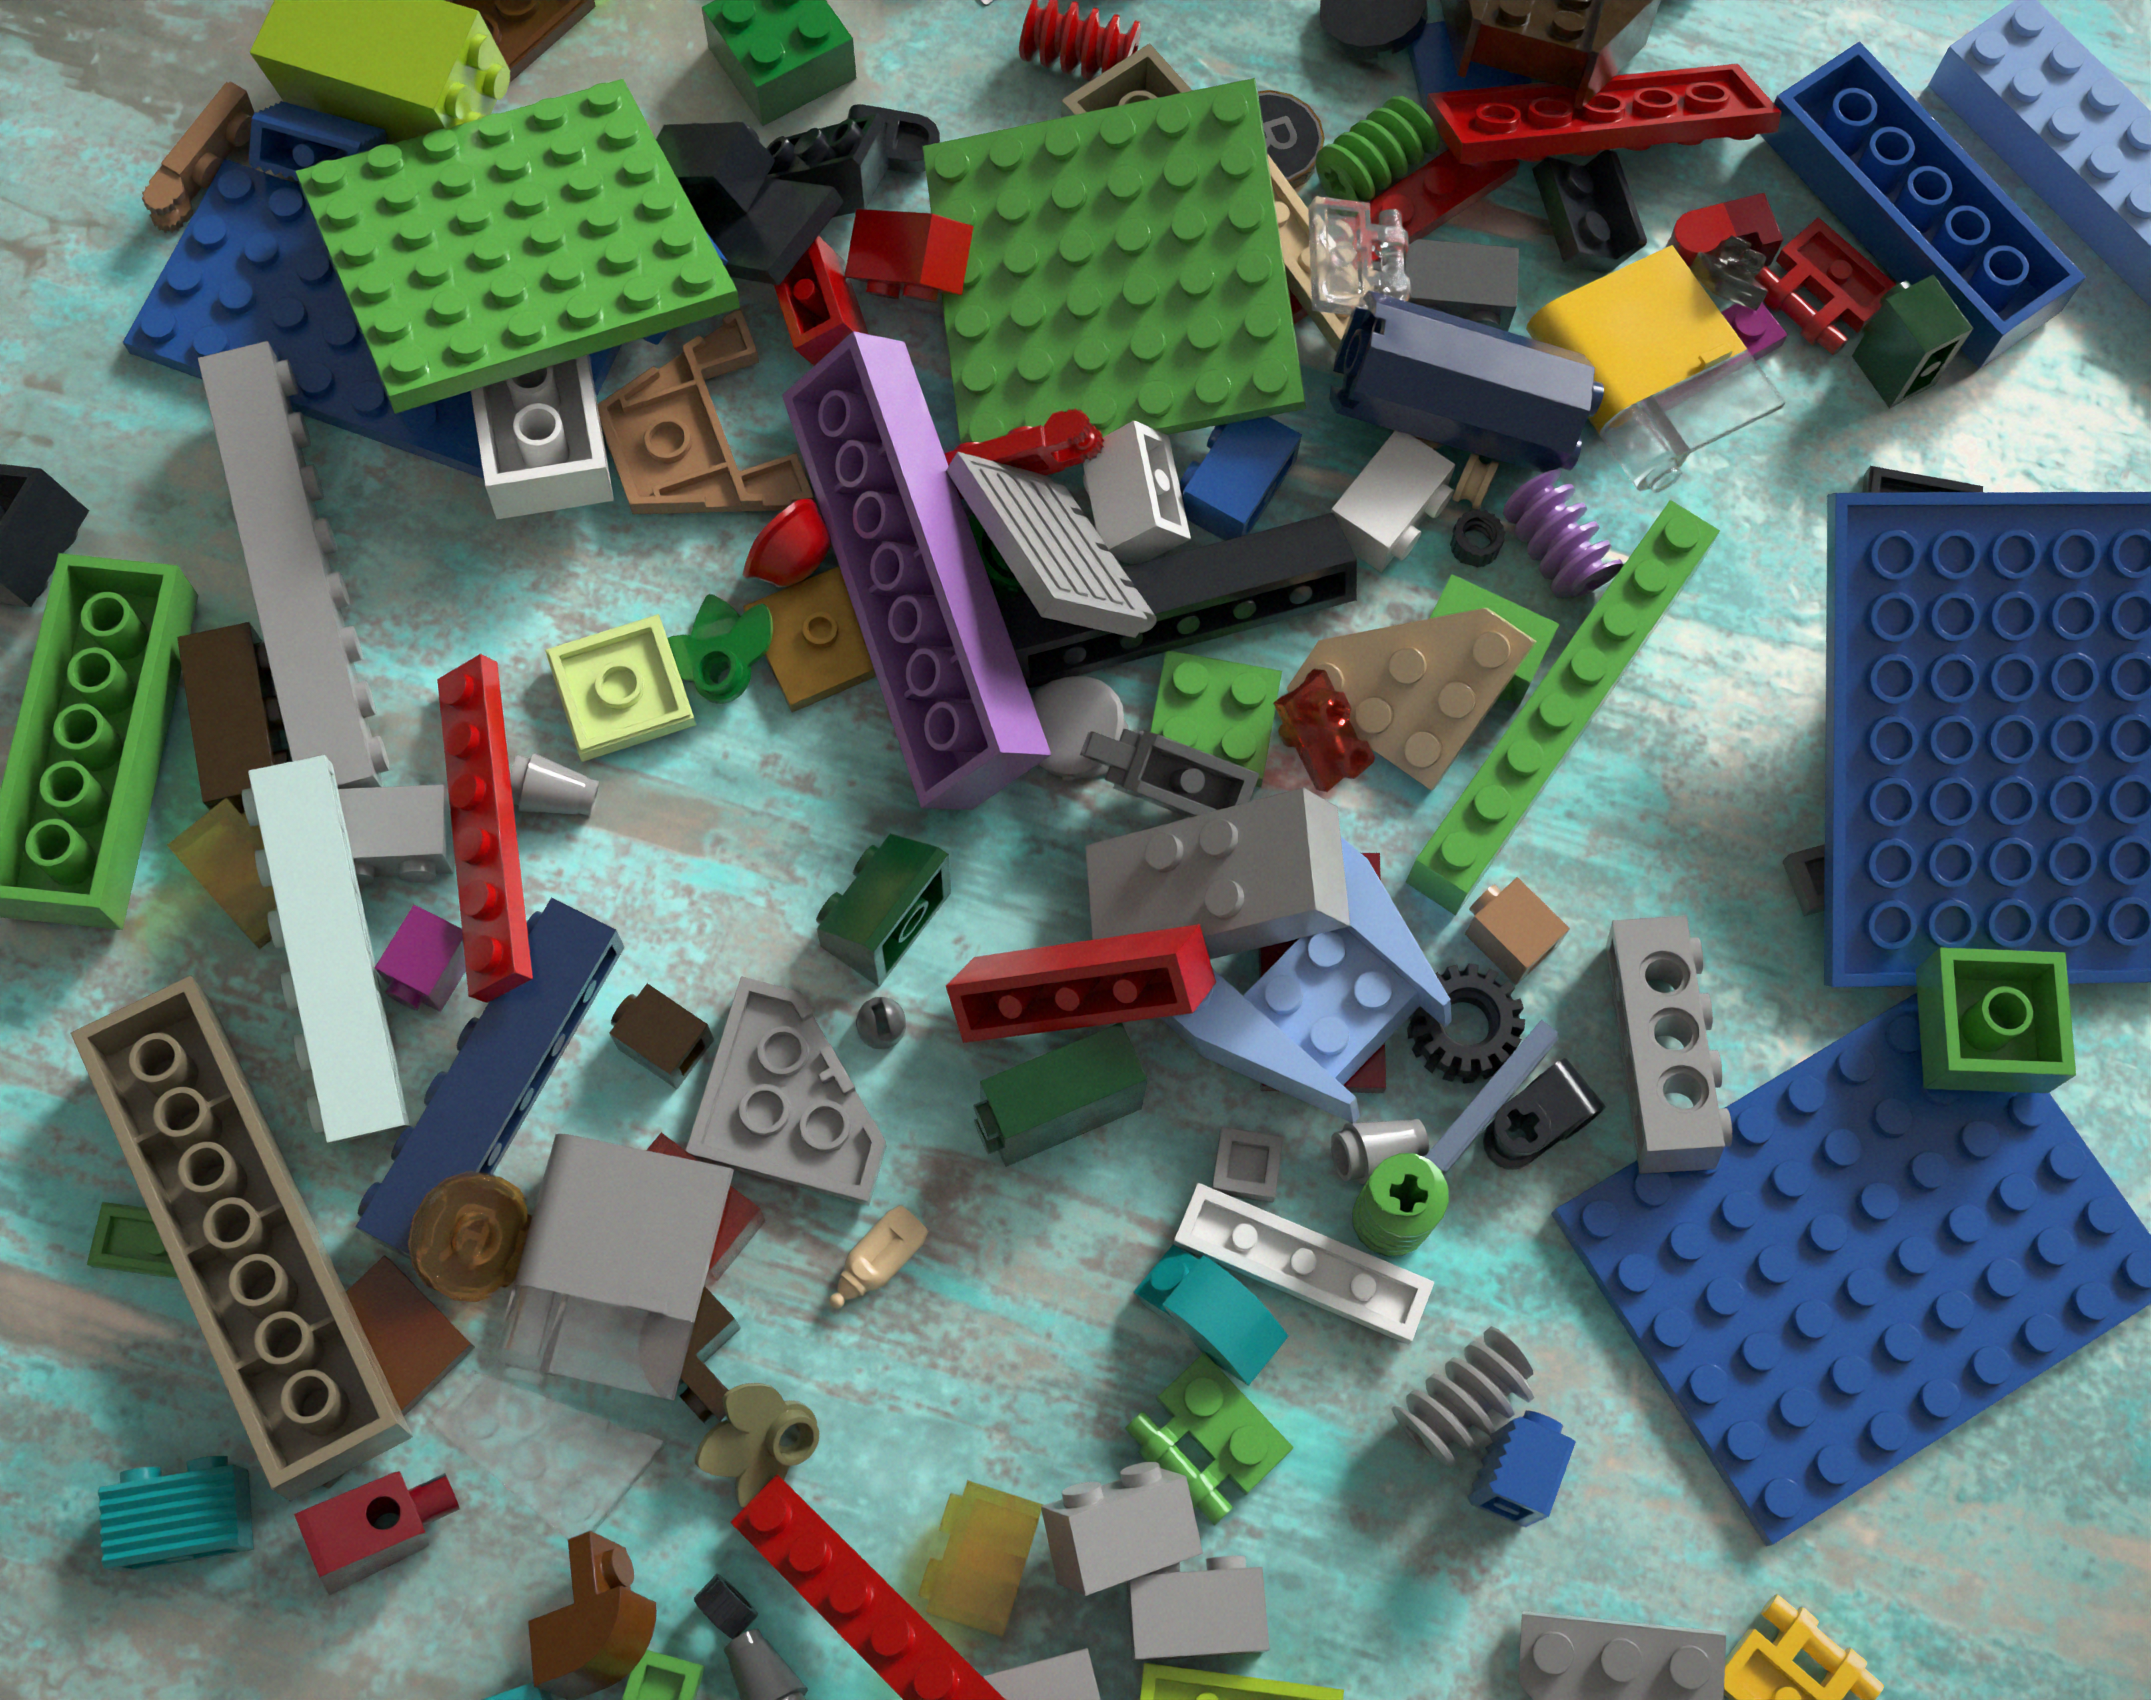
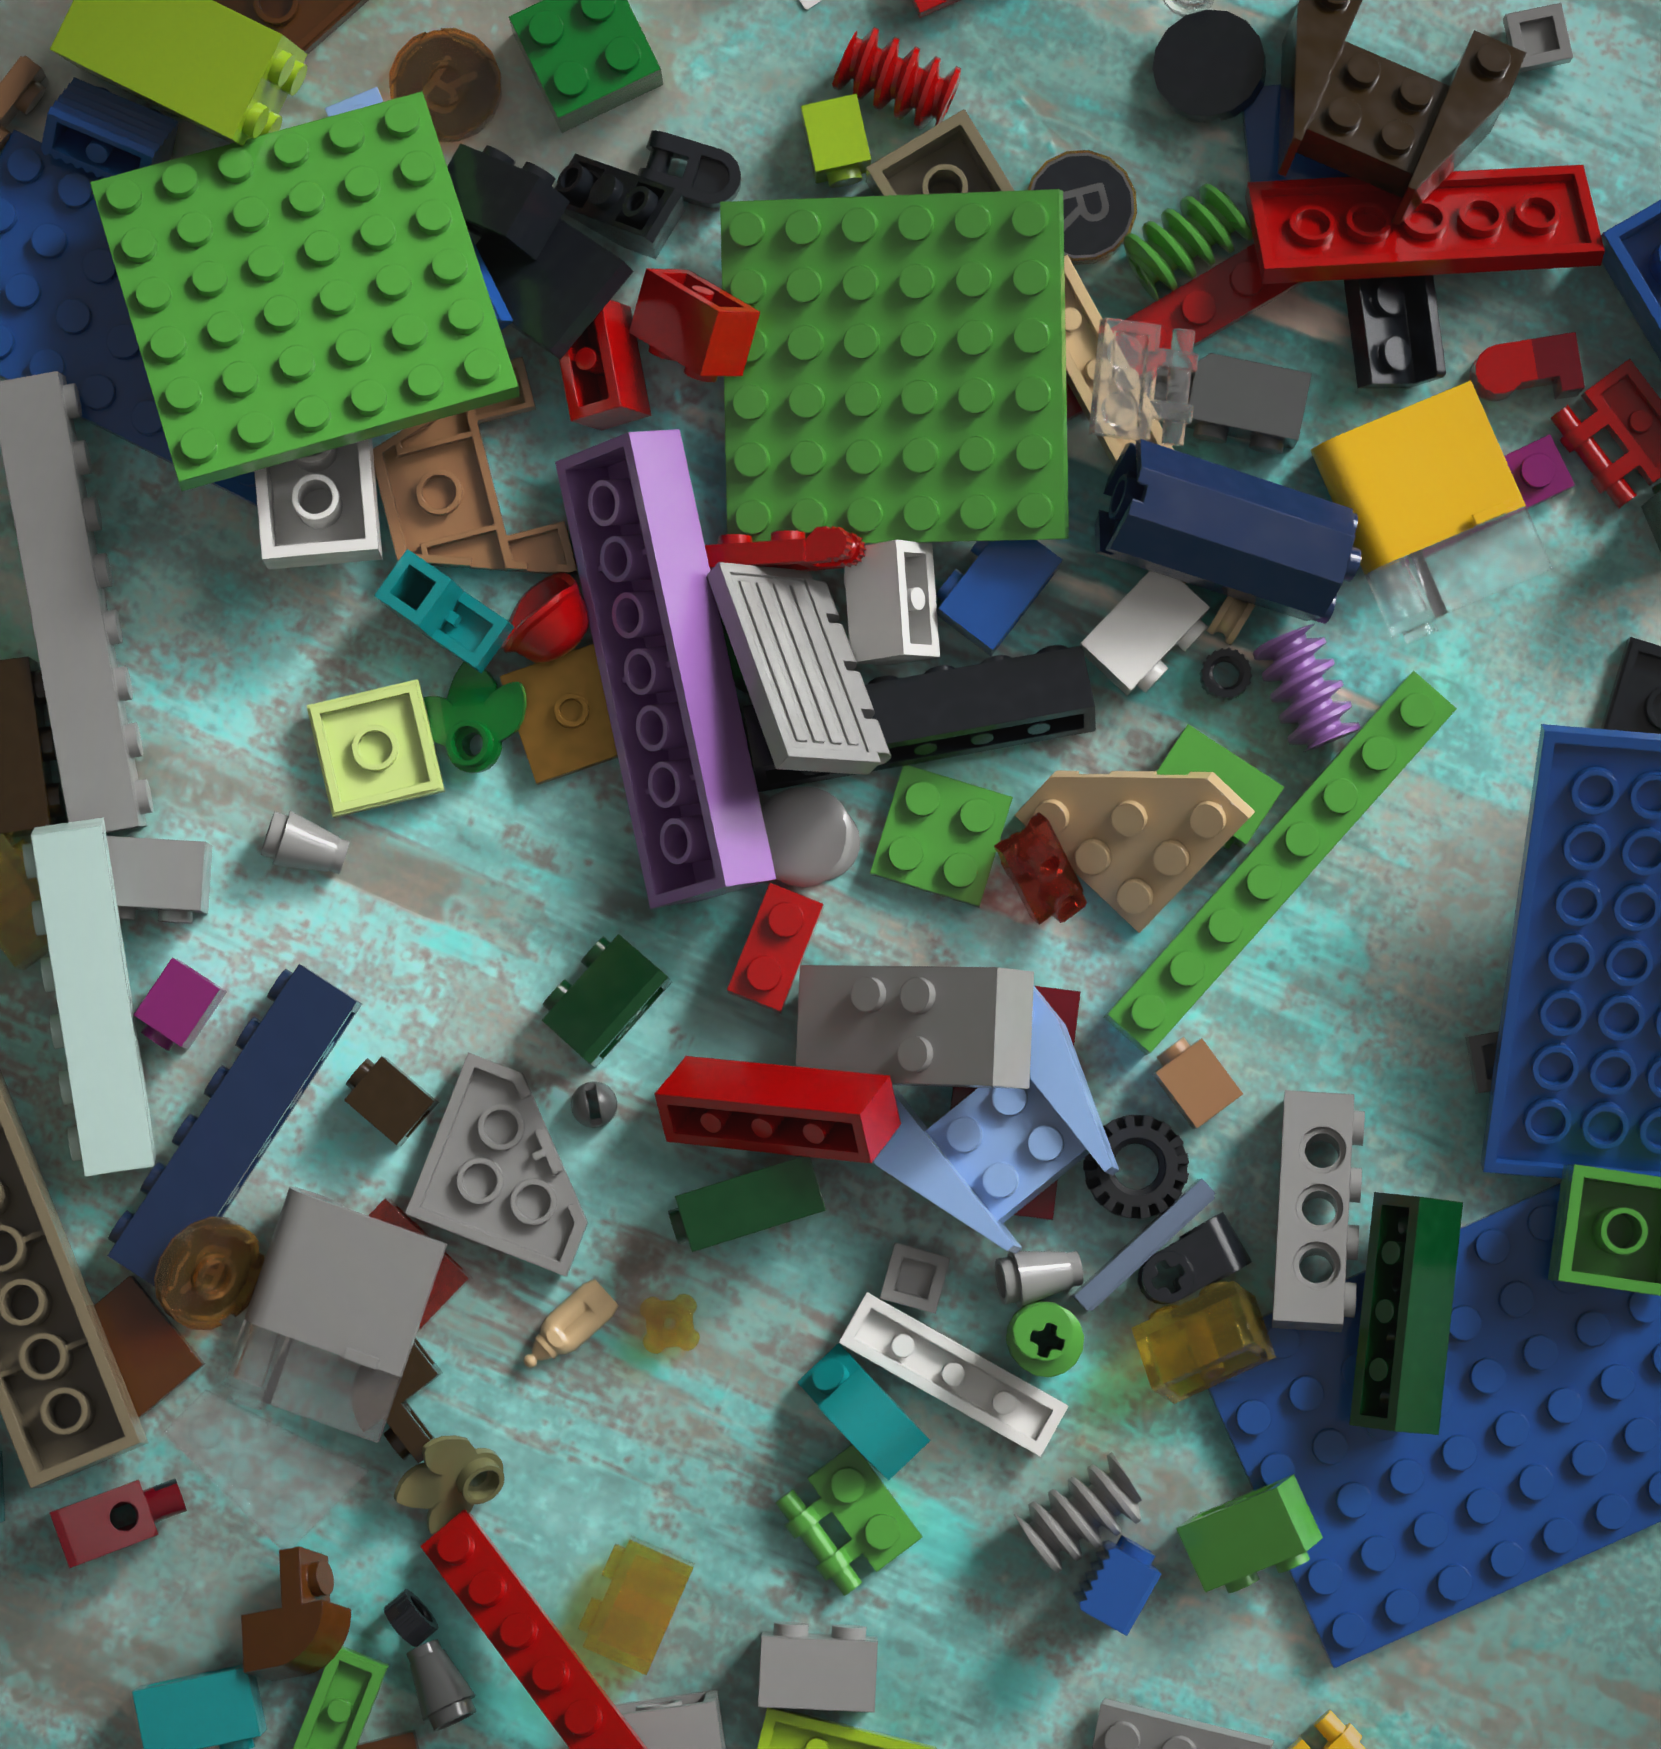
camera: 10 degrees right, 15 degrees up
red plate [437,654,533,1003] -> none
light grey brick [1041,1462,1203,1596] -> none
dark grey hinge [1080,729,1260,818] -> none
clear smoke tile [1689,235,1768,311] -> none
none -> teal brick [374,549,514,674]
none -> clear orange tile [389,28,502,142]
none -> clear yellow plate [640,1294,700,1354]
none -> red brick [727,883,824,1014]
none -> lime brick [801,94,871,188]
none -> clear yellow brick [1131,1281,1276,1404]
none -> bright green brick [1176,1474,1323,1593]
none -> dark green brick [1349,1192,1463,1435]

